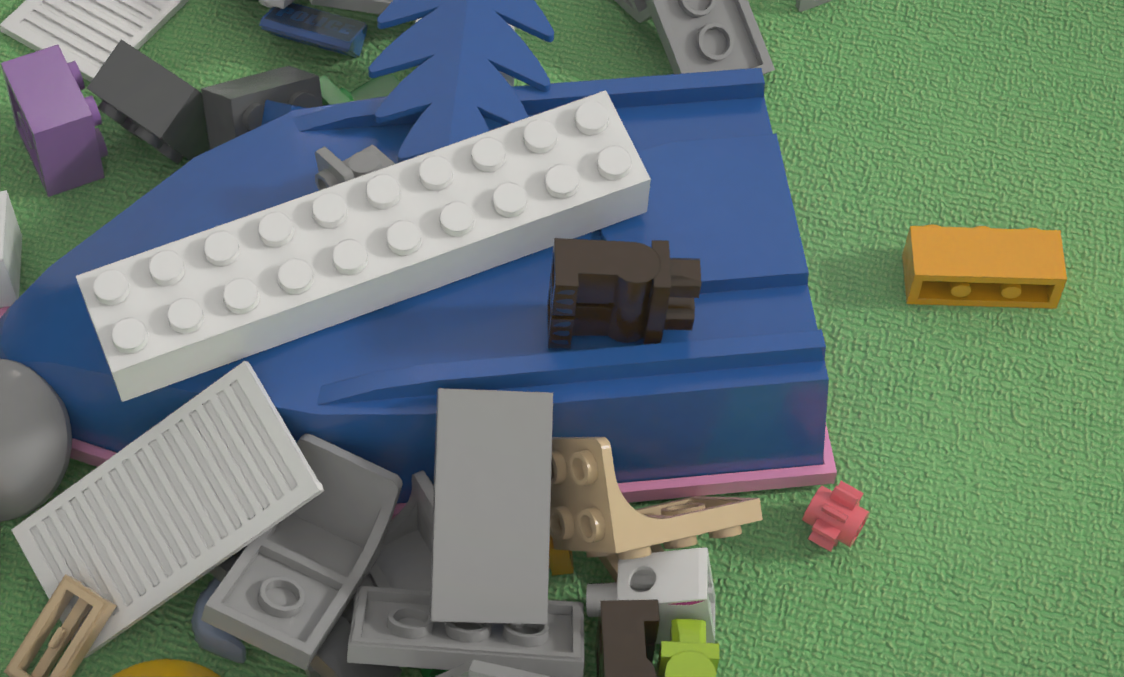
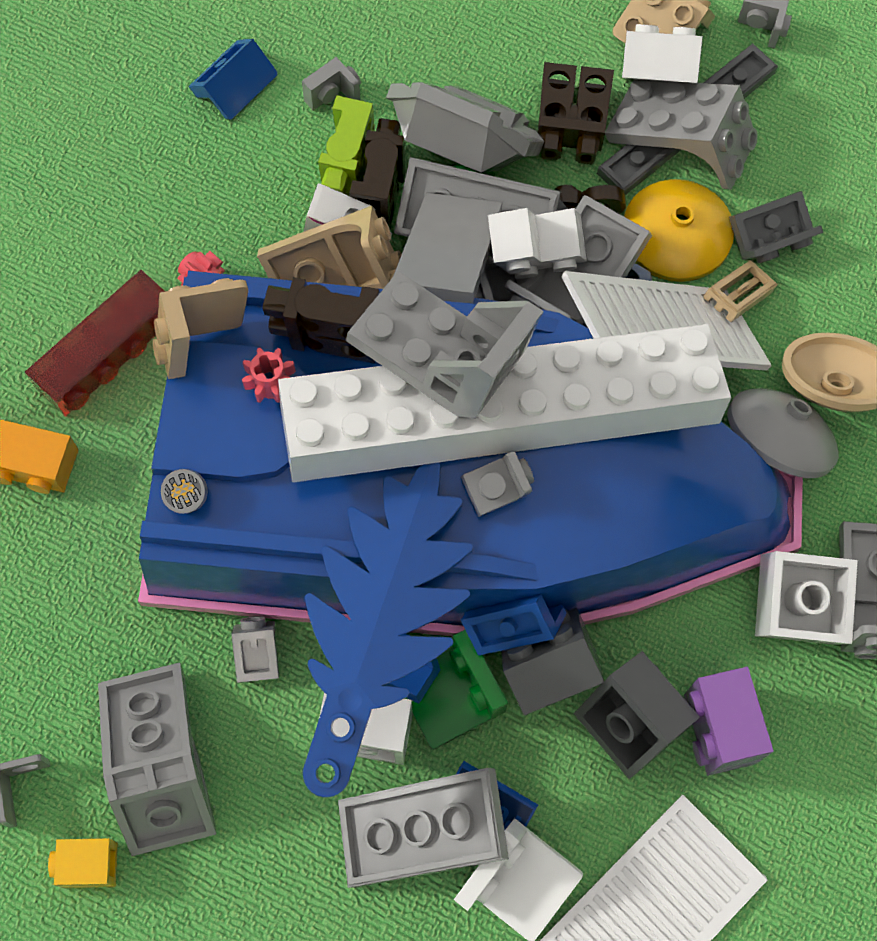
camera: 165 degrees left, 15 degrees up
none -> clear red brick [25,270,165,417]
none -> tan bracket [153,278,248,379]
none -> light grey tile [161,469,208,514]
none -> coral gear [242,348,296,403]
none -> light grey bracket [346,271,544,419]
none -> white brick [488,208,587,279]

